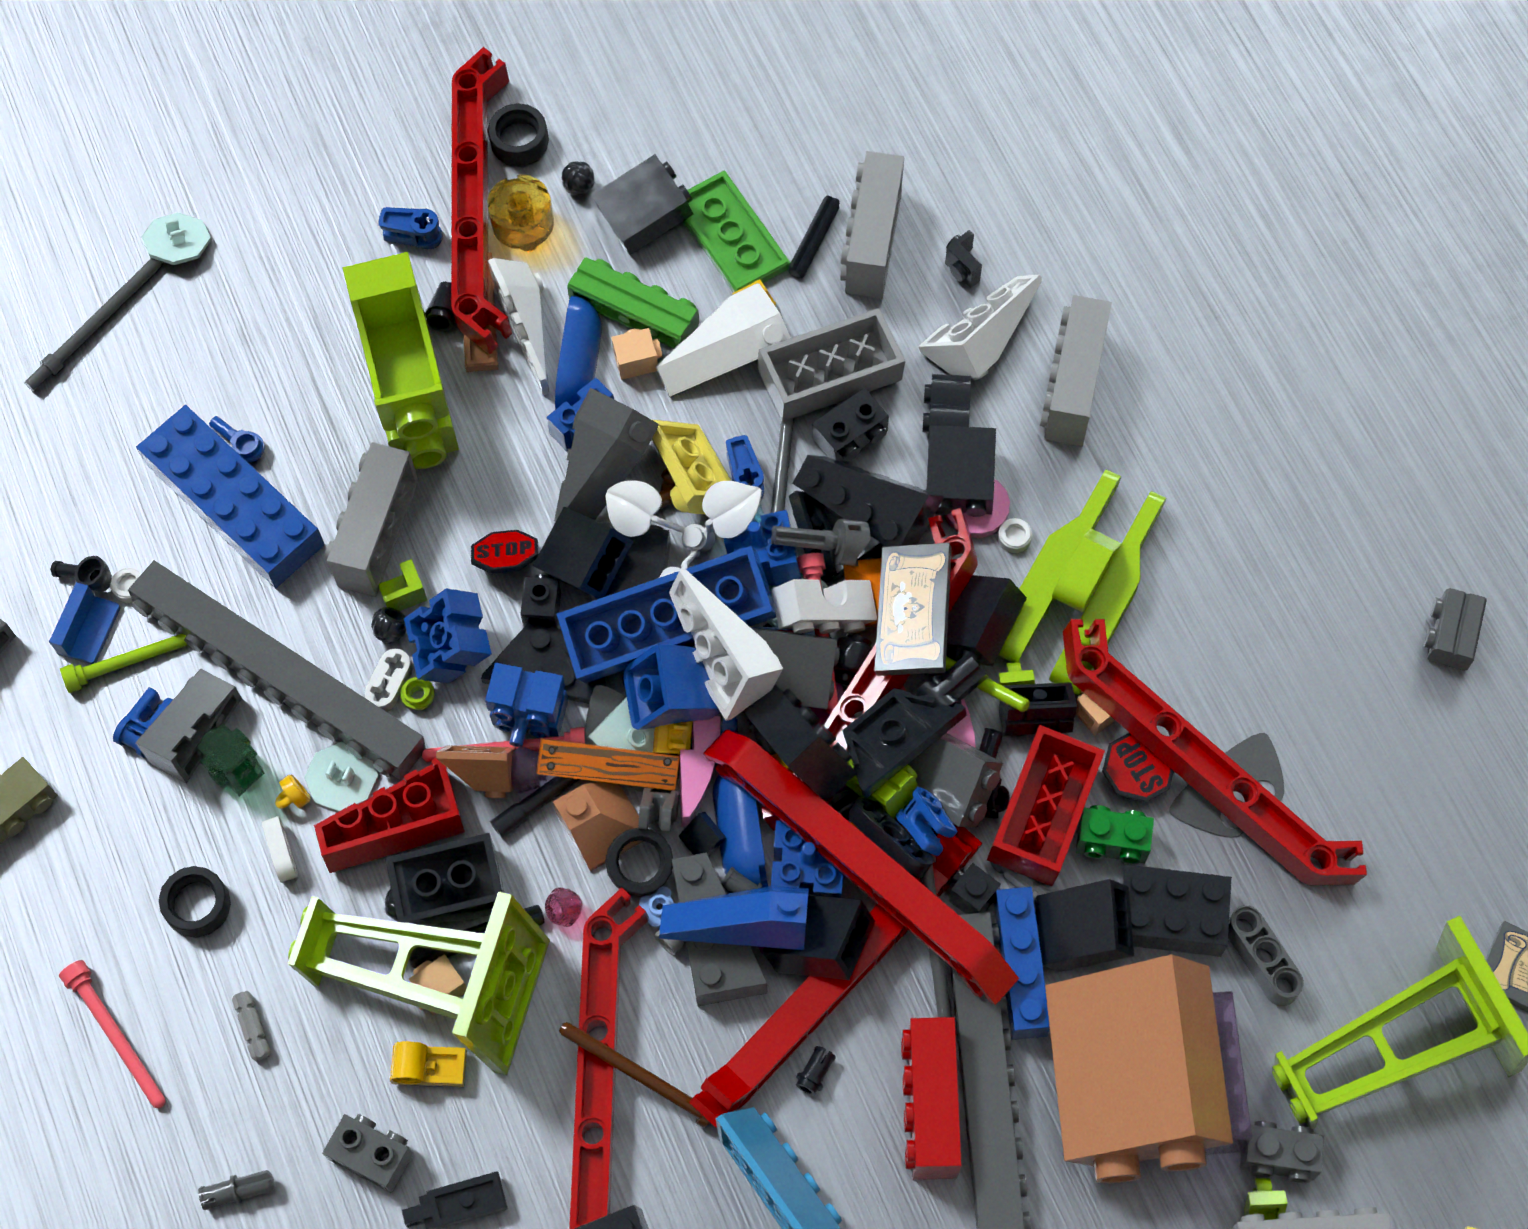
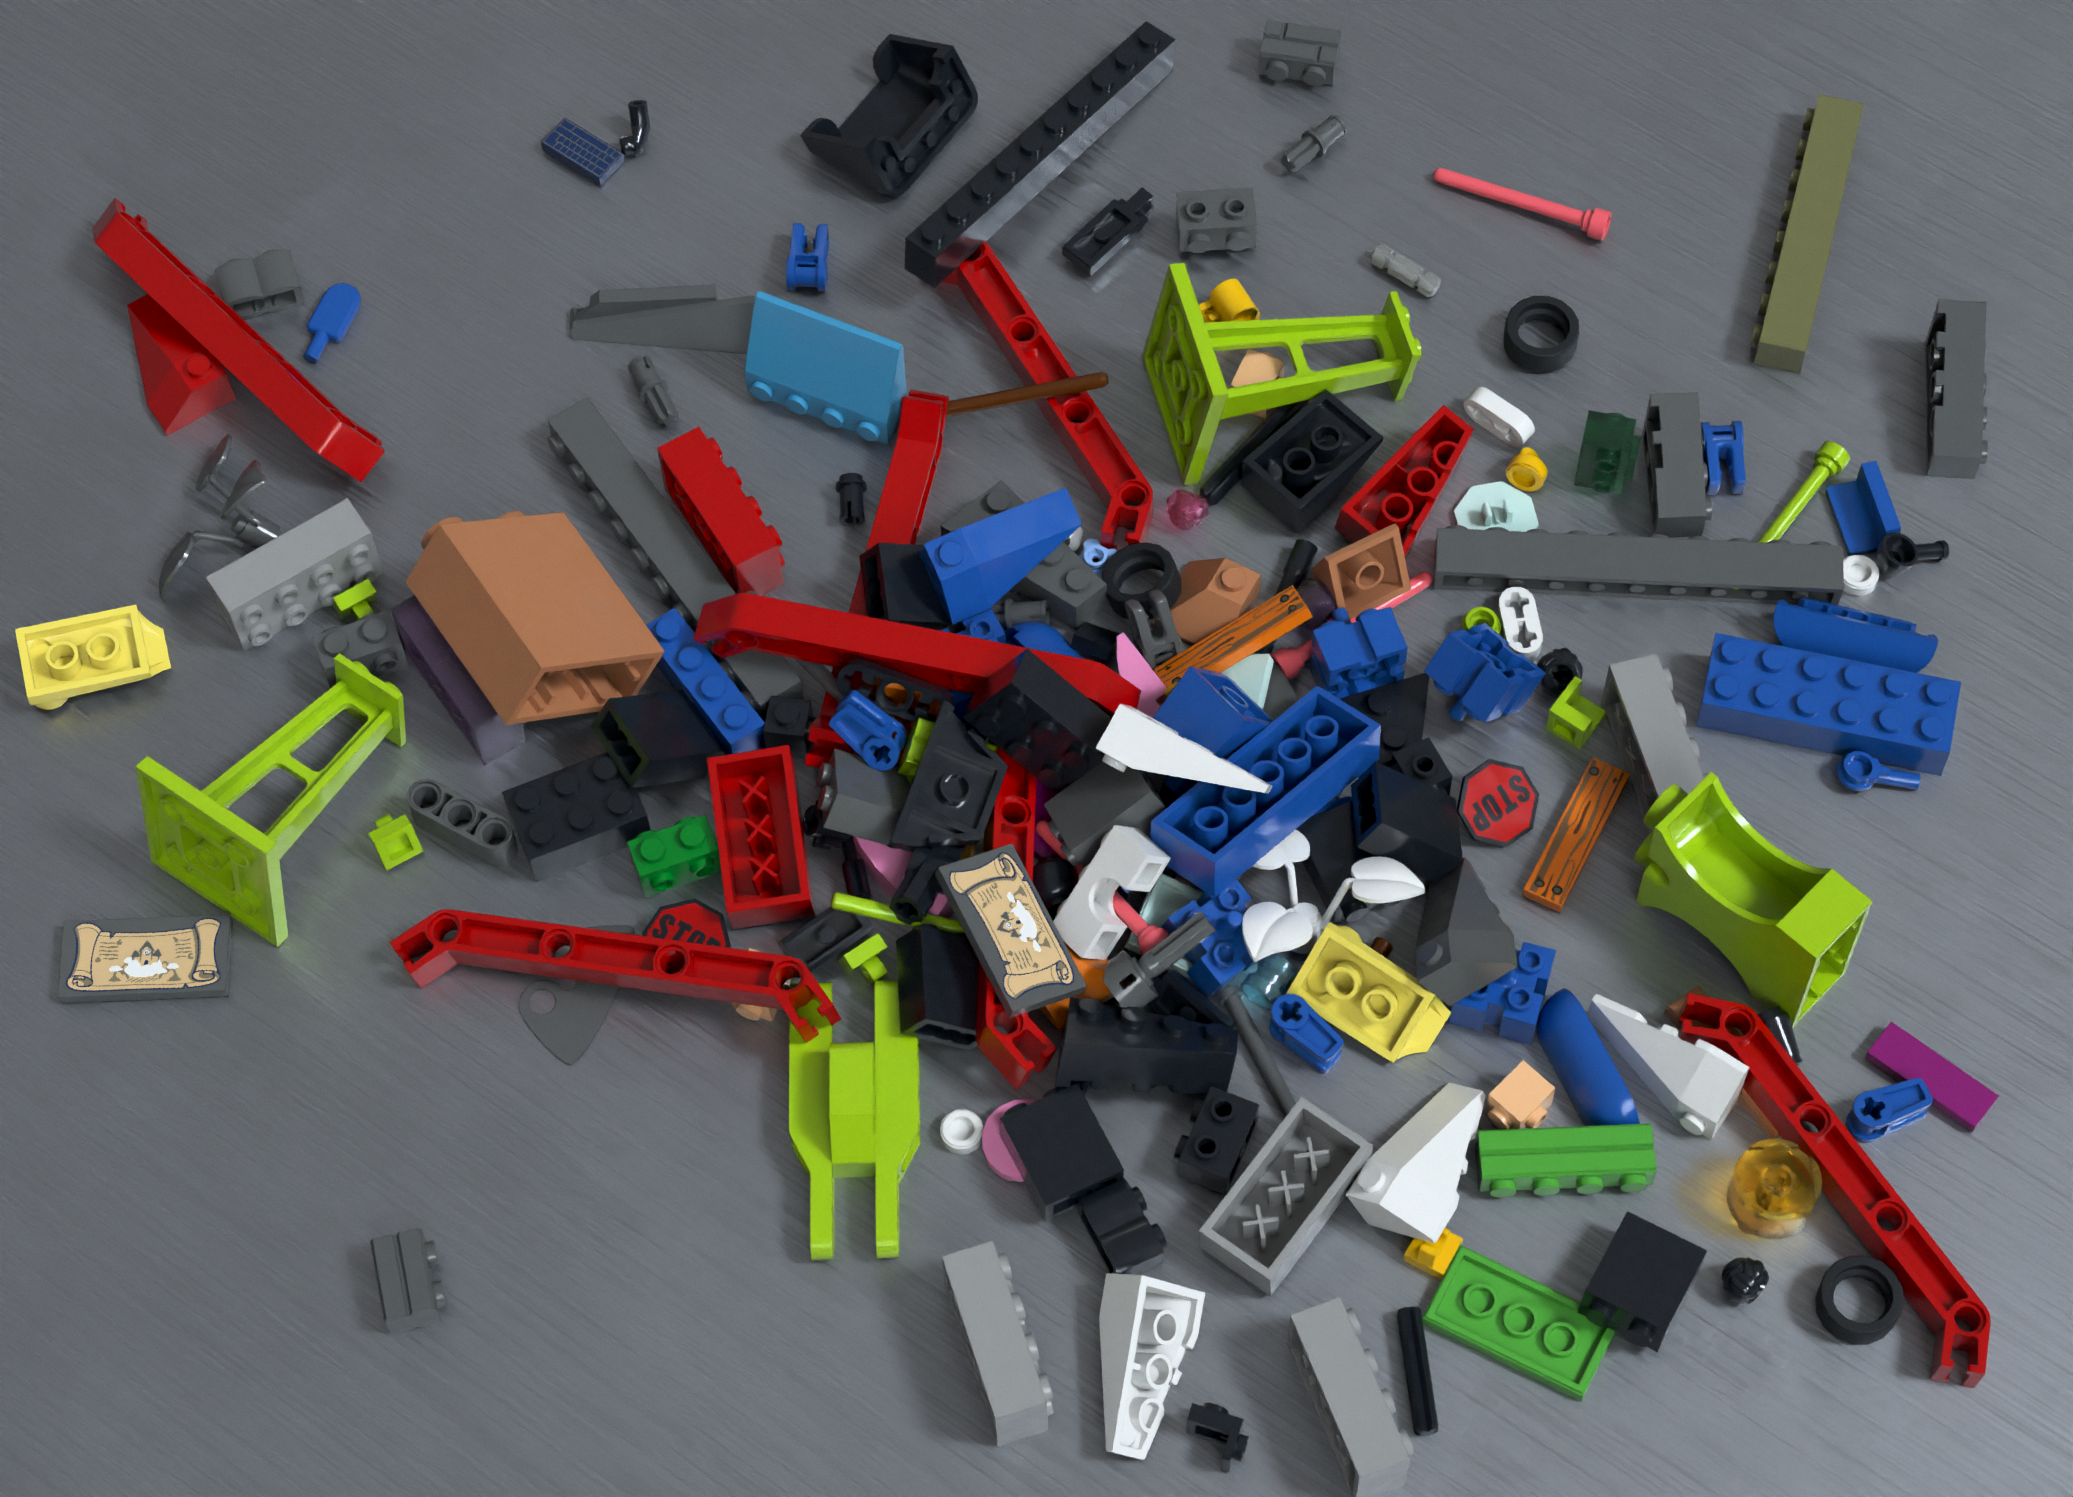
camera: 150 degrees right, 5 degrees down
none -> lime tile [368,813,423,871]
none -> orange tile [1522,757,1630,913]
none -> blue brick [1773,598,1938,673]
none -> magenta tile [1865,1022,1999,1133]

